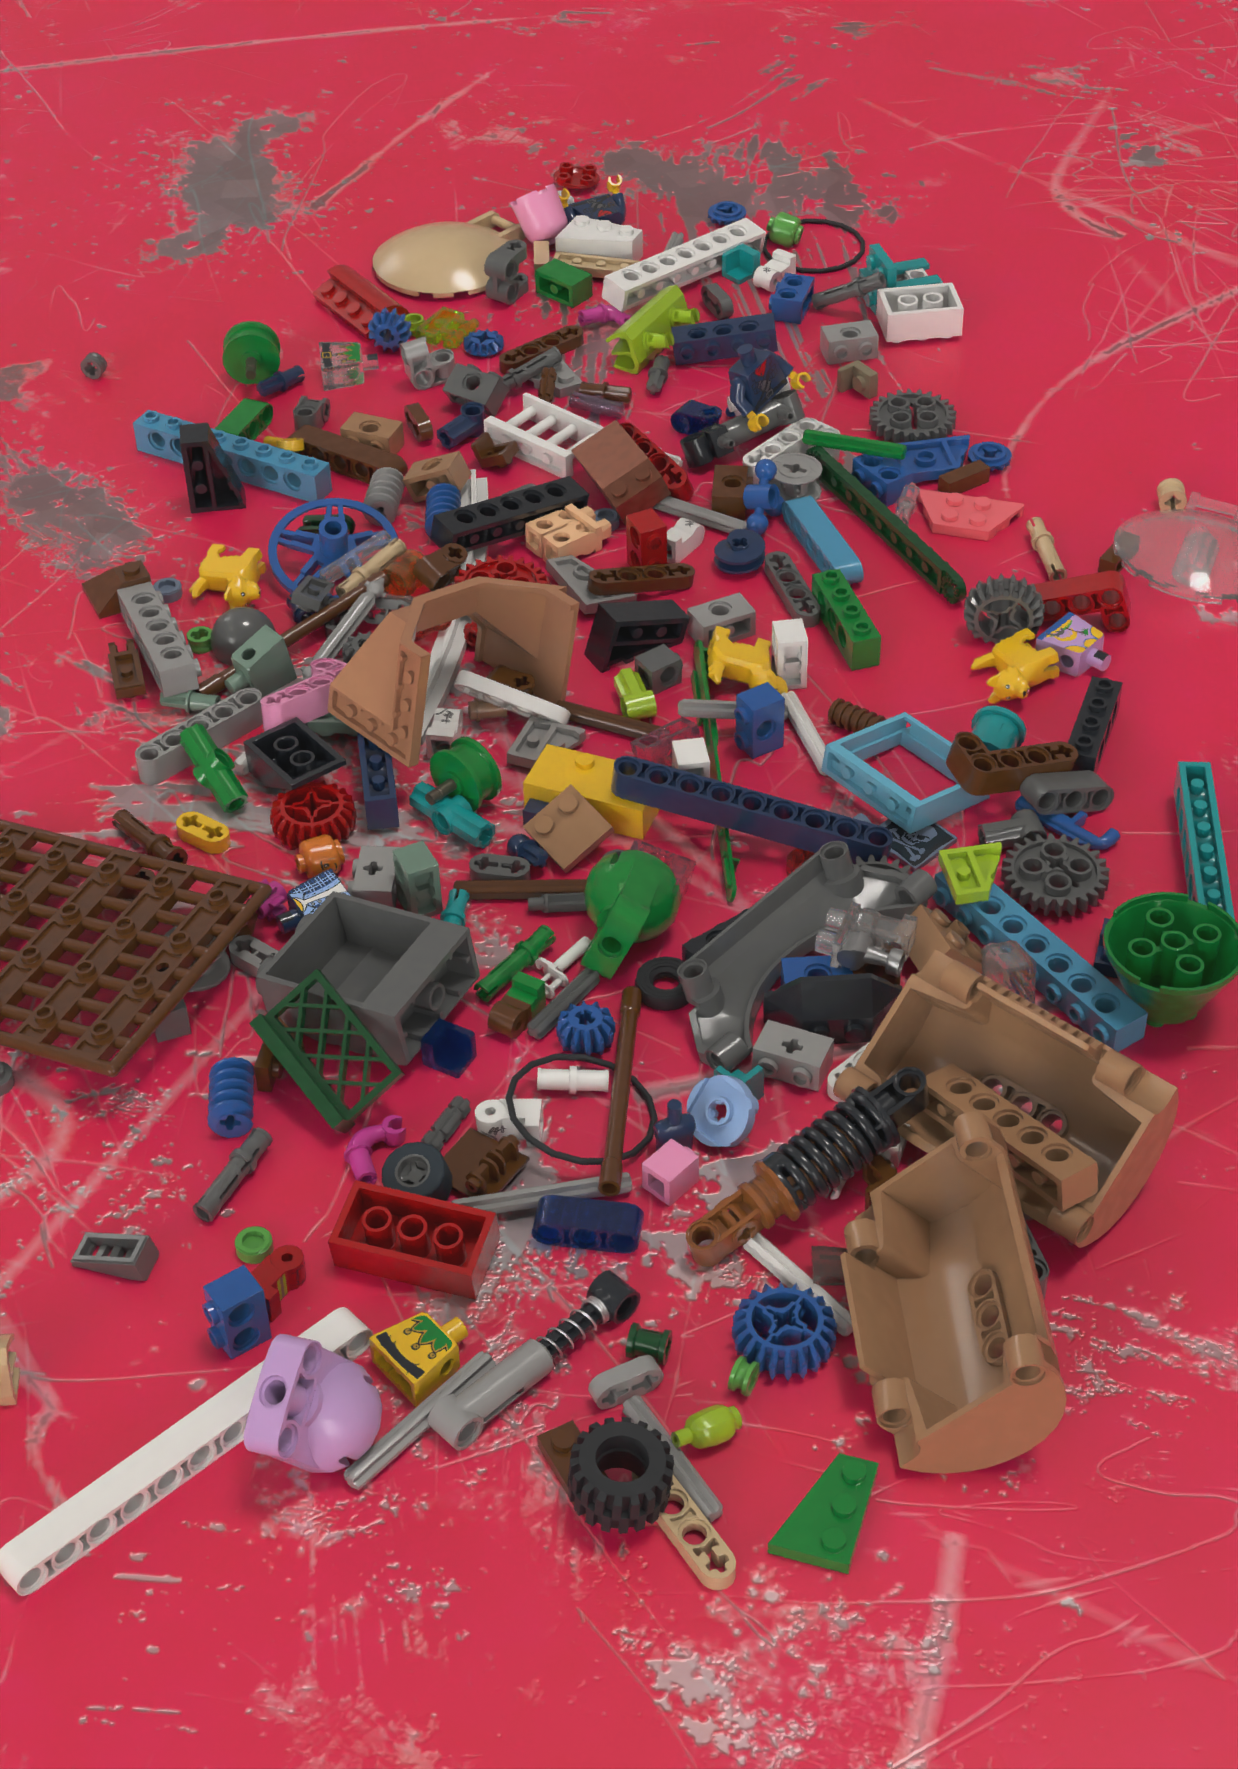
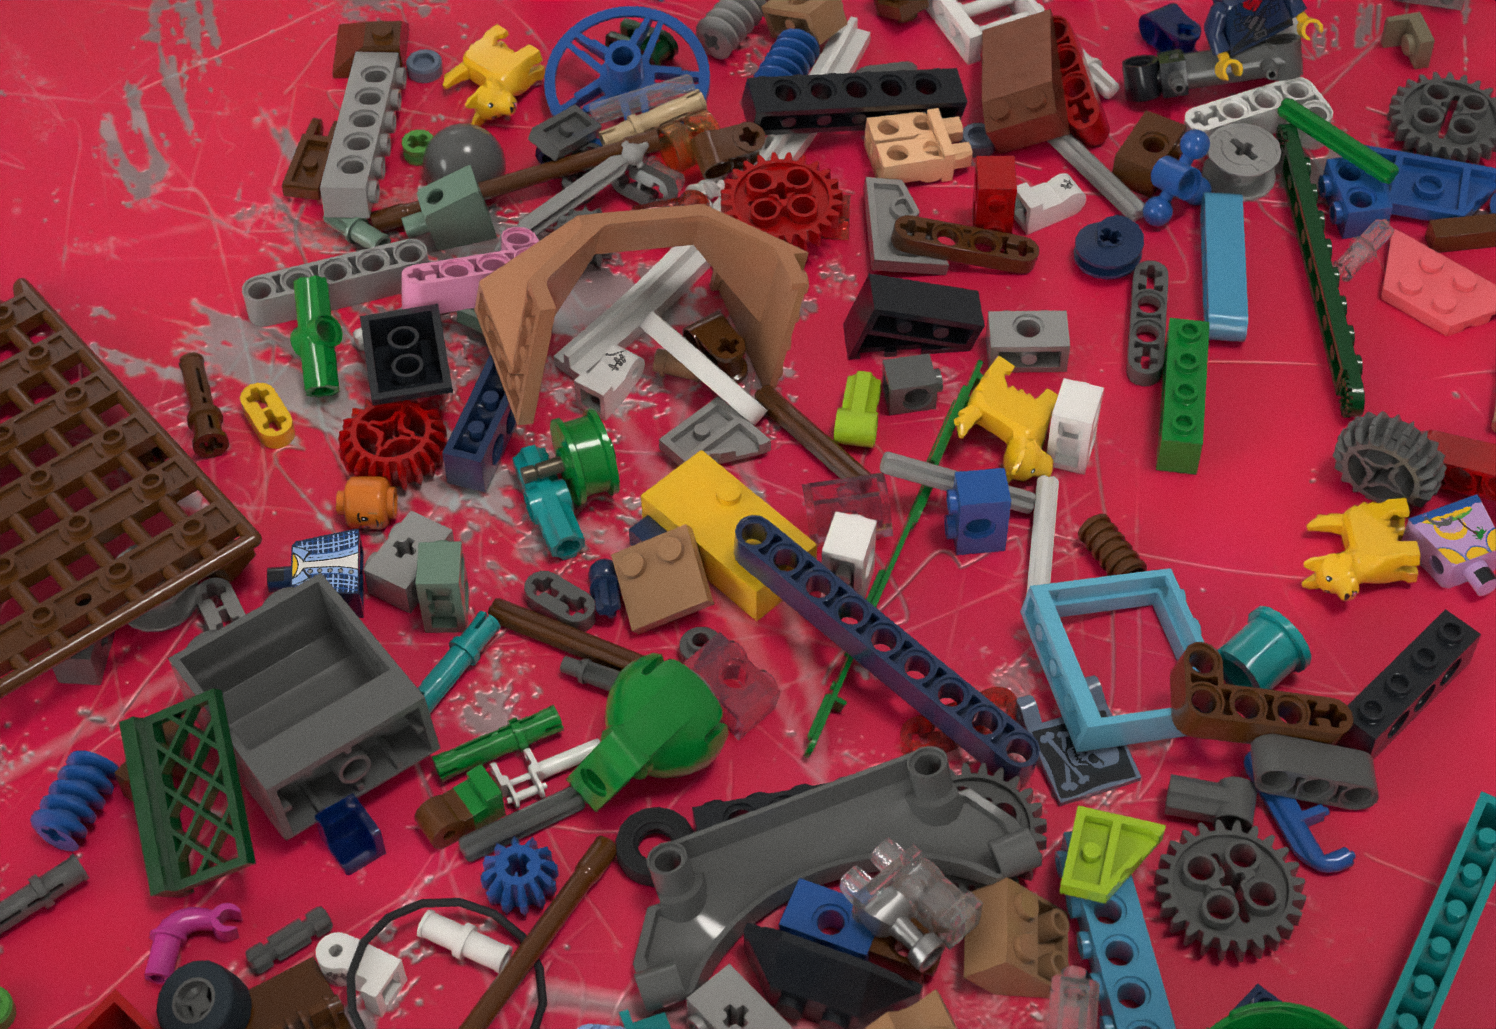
camera: 25 degrees right, 10 degrees up
dark pink gear [247,879,288,921] -> none

